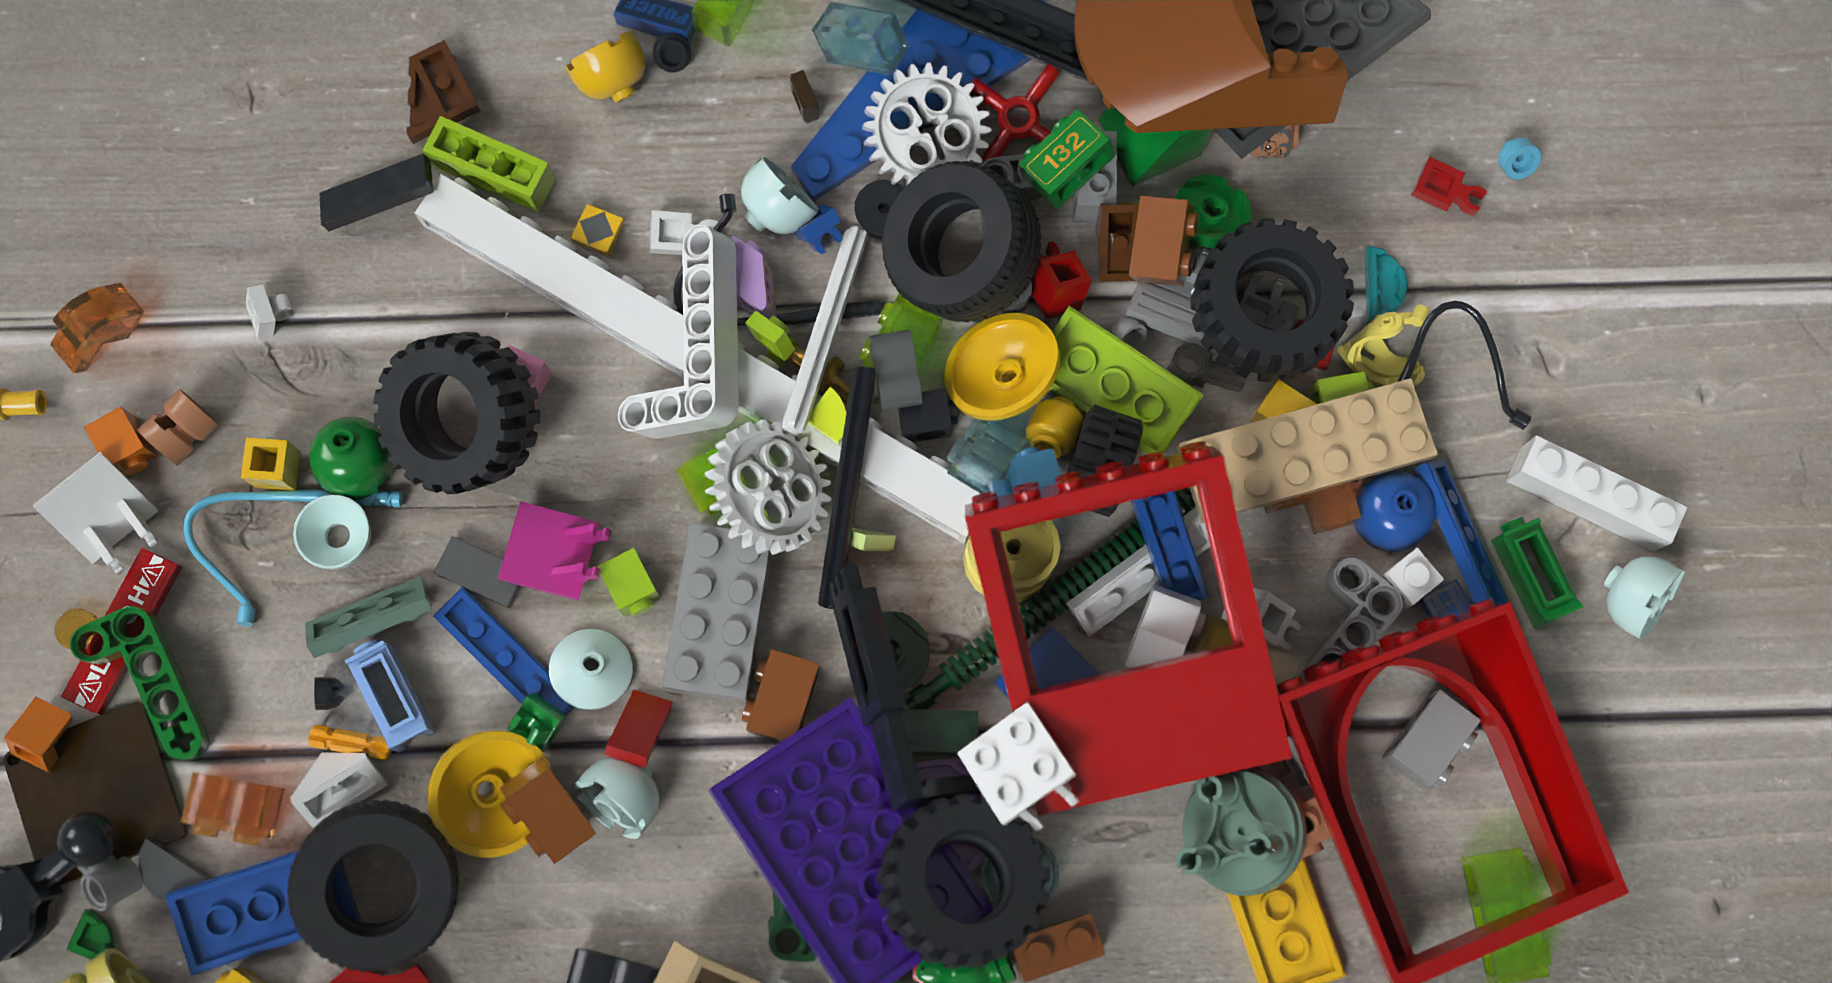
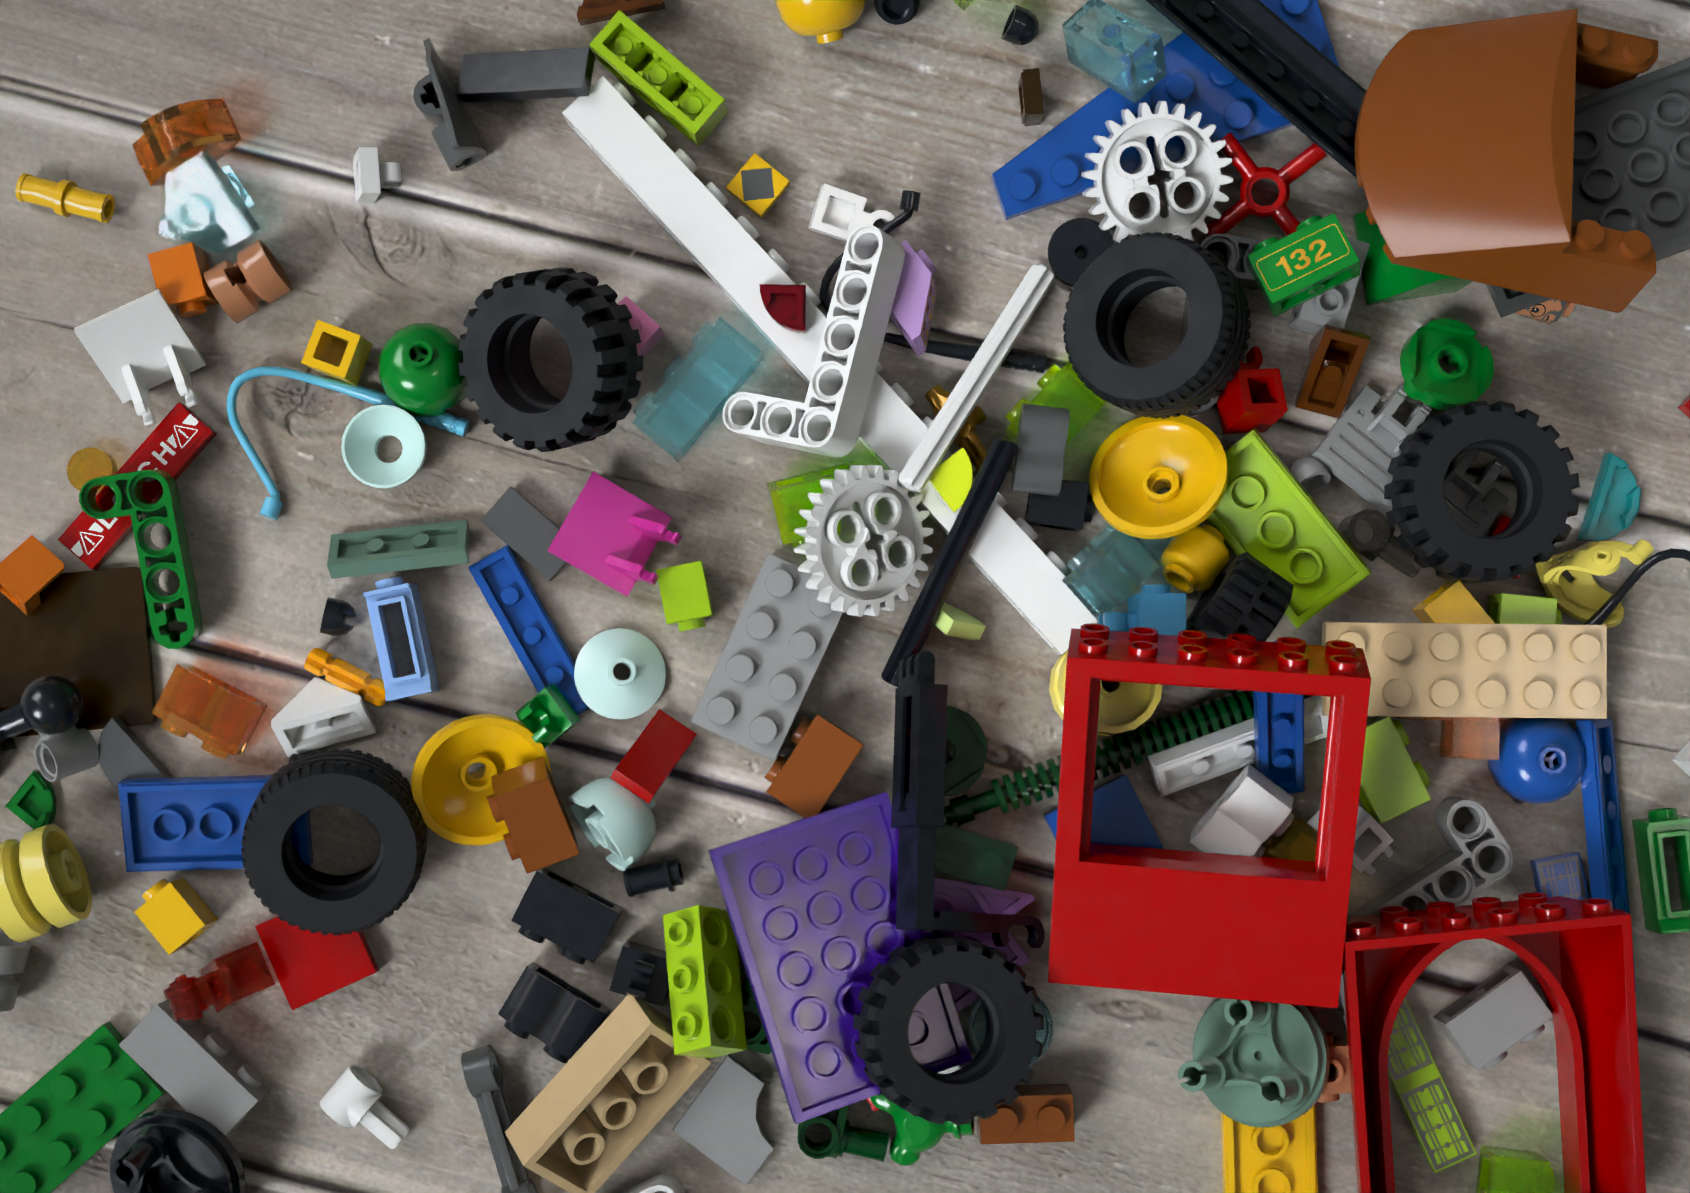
camera: 25 degrees right, 10 degrees up
light aqua cylinder [741,156,819,234] -> none
lime plate [745,311,800,368] -> none
blue tile [794,204,842,254] -> none
white plate [958,702,1080,832] -> none
dark orange brick [1129,196,1199,286] -> none
white brick [1381,548,1444,612] -> none
none -> clear light blue plate [159,149,260,253]
none -> dark grey panel [413,38,487,171]
none -> black brick [511,867,624,965]
none -> black brick [609,940,669,1006]
none -> black pin [623,855,684,897]
none -> clear light blue brick [632,317,765,462]
none -> lime brick [663,905,747,1059]
none -> dark red tile [759,284,806,334]
none -> black hinge [1001,5,1039,45]
none -> lime brick [1359,716,1431,824]
none -> tile [1388,998,1477,1173]

